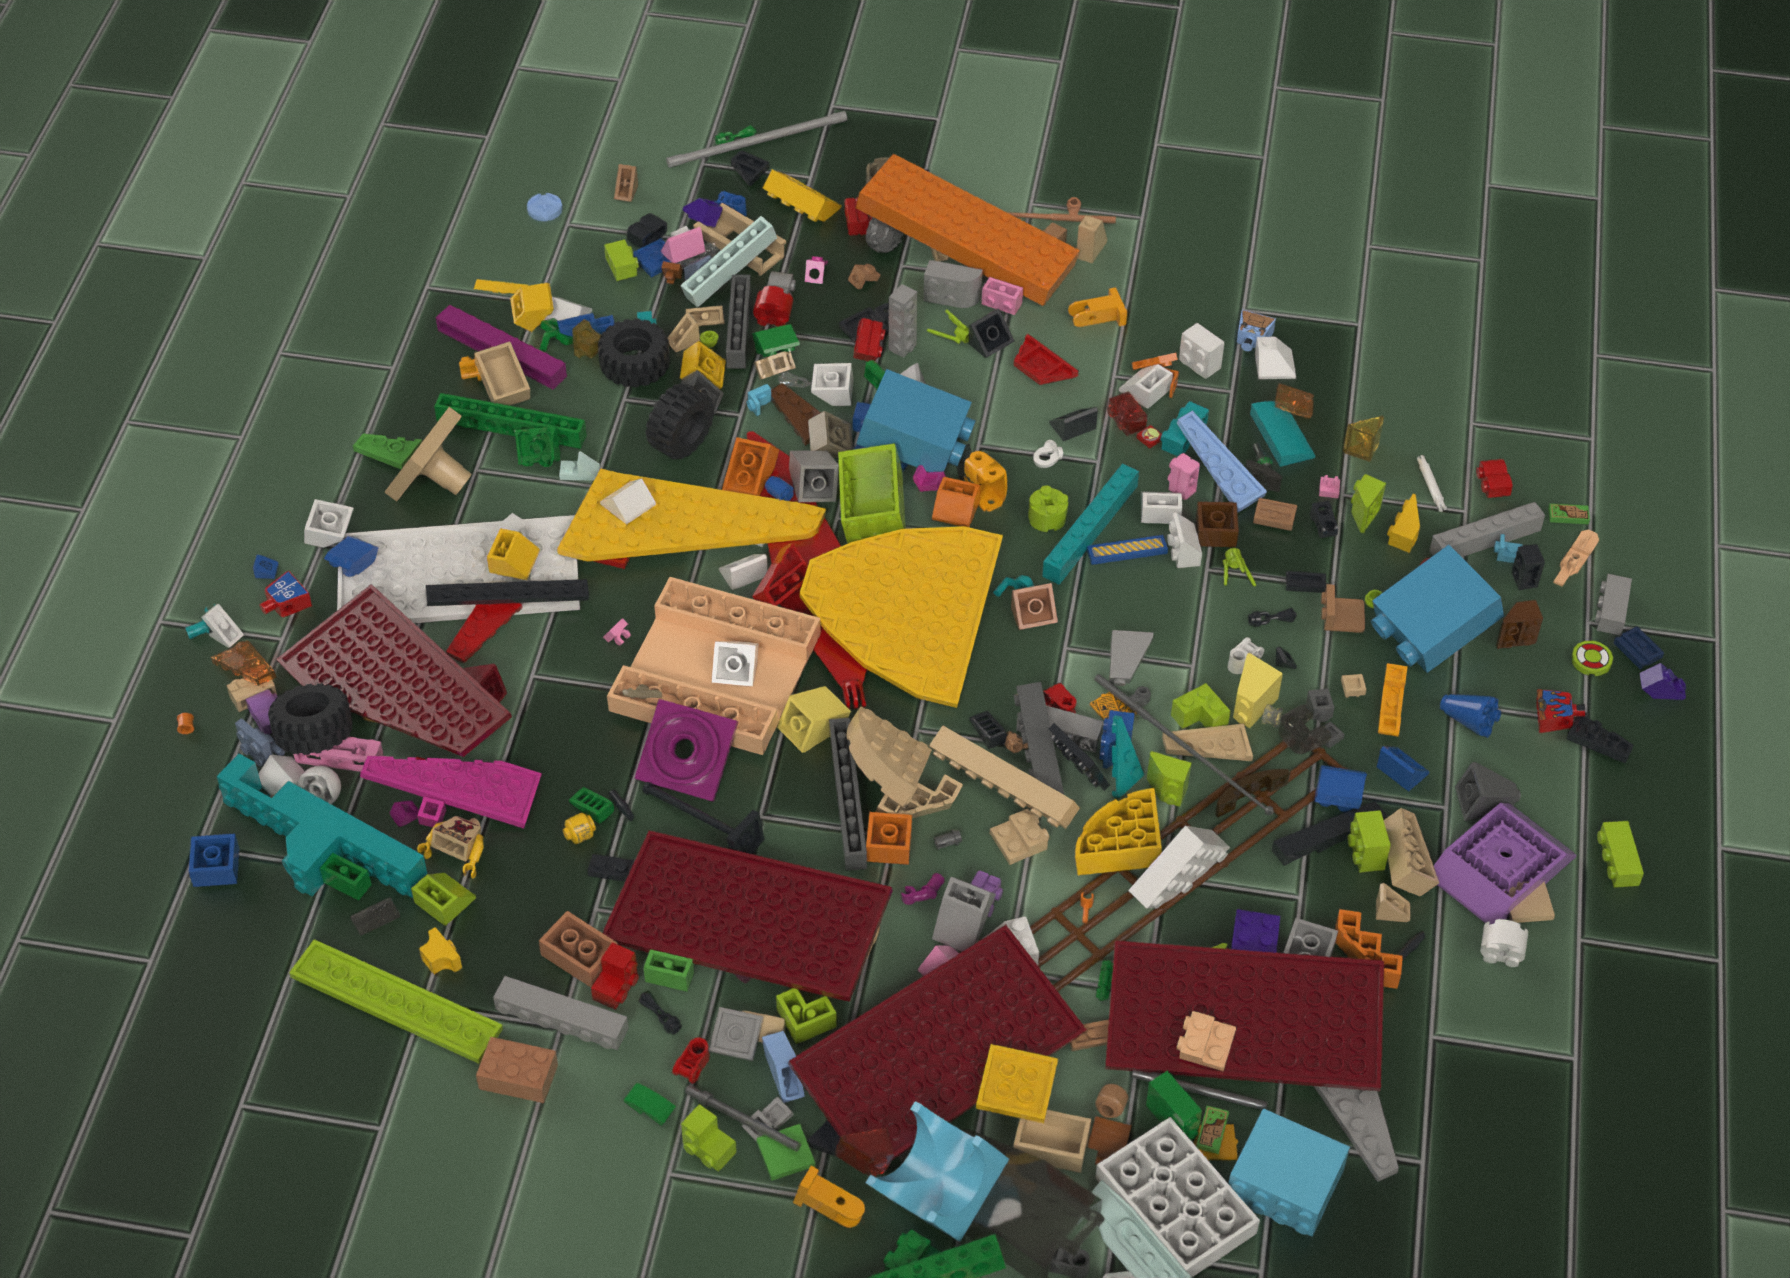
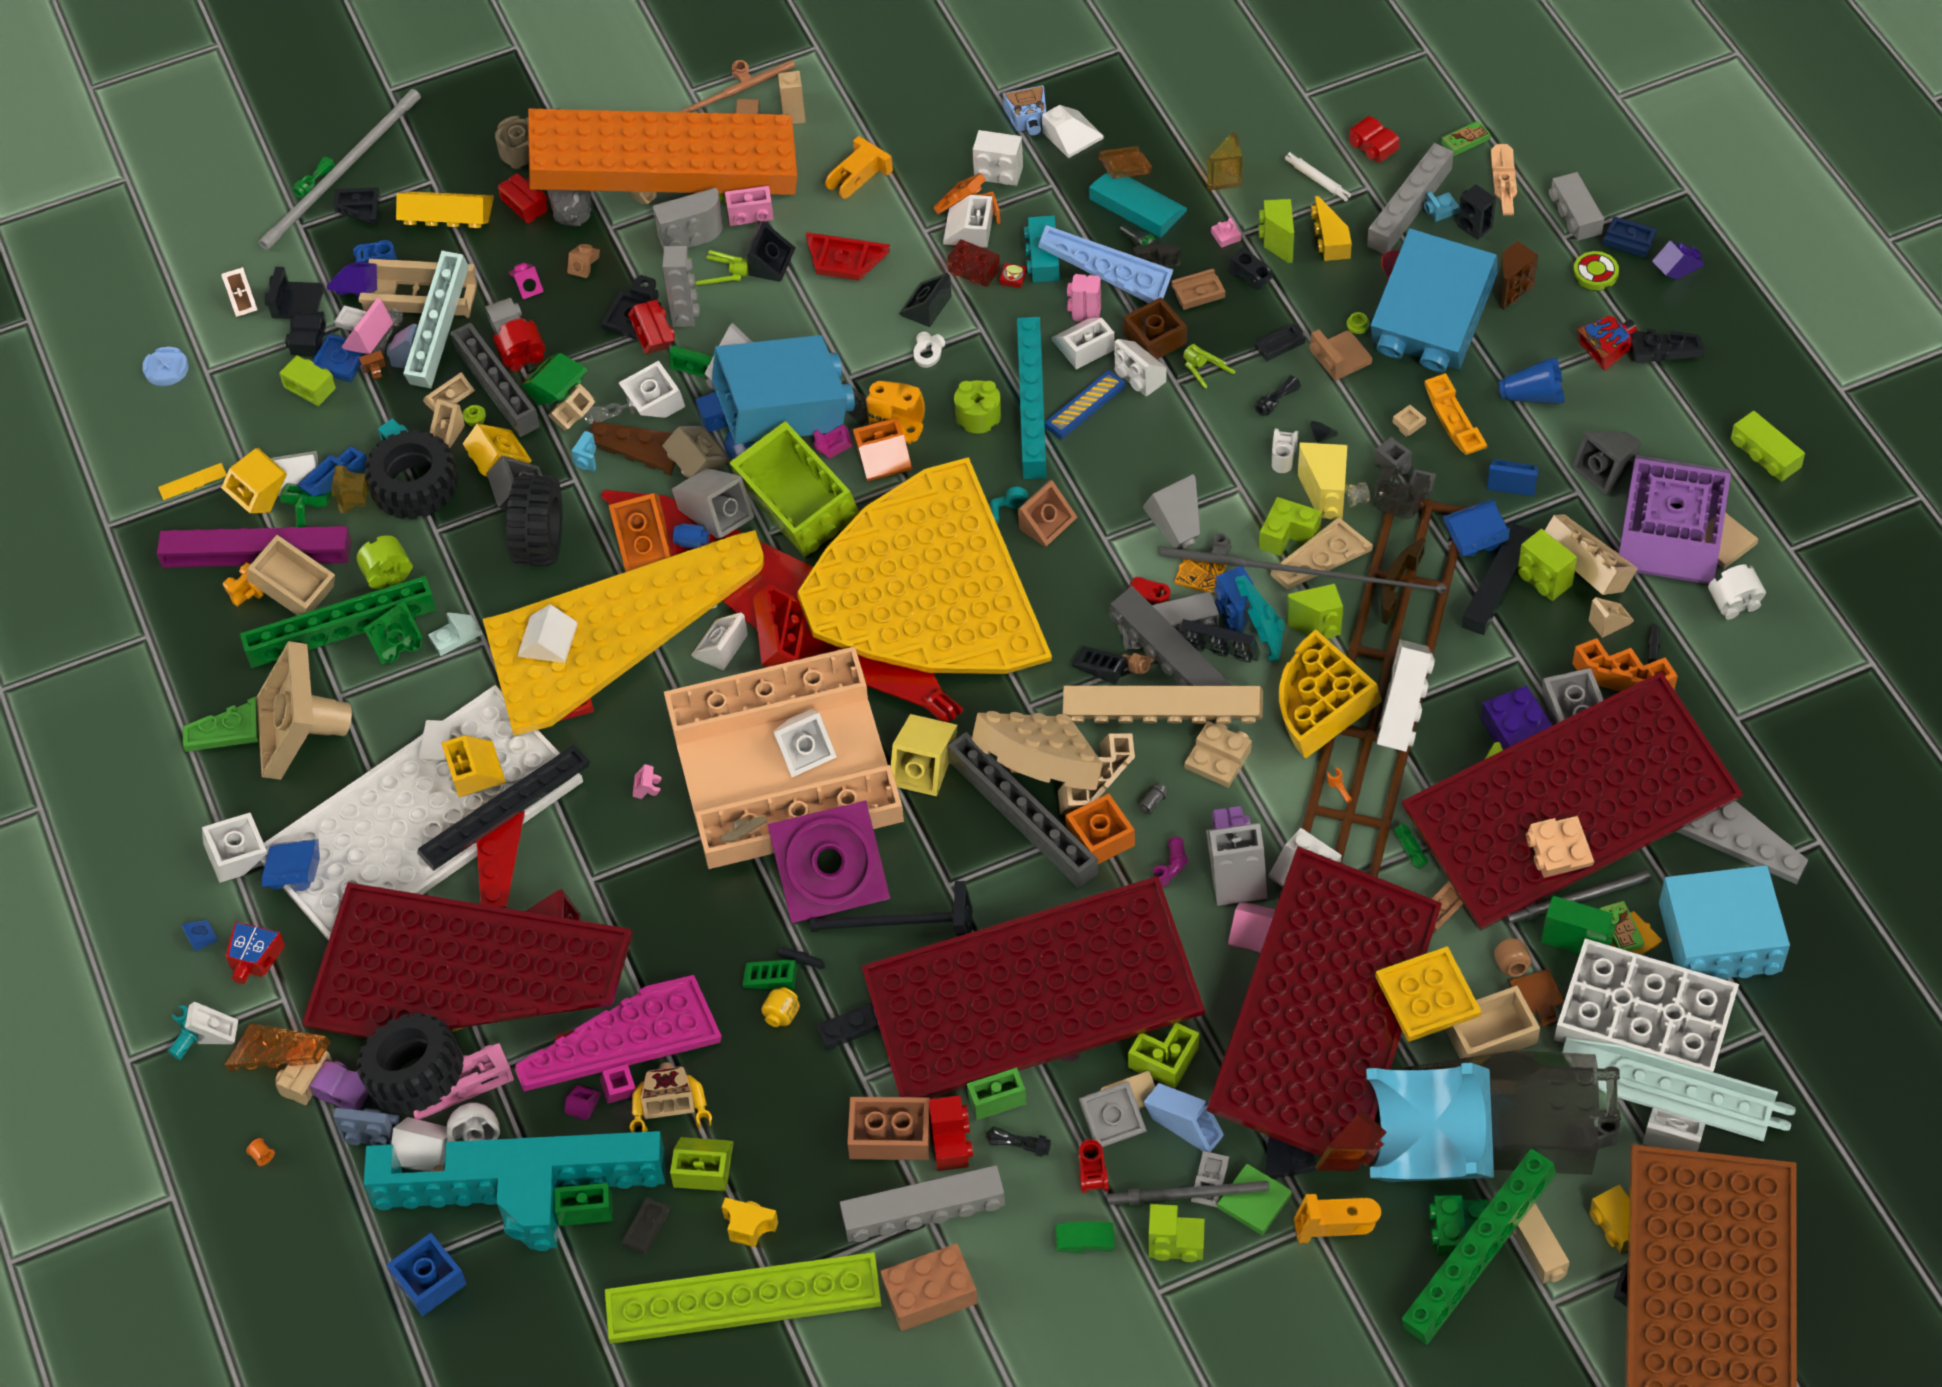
camera: 30 degrees left, 5 degrees up
none -> black bracket [265,267,324,319]
none -> lime brick [356,535,413,590]

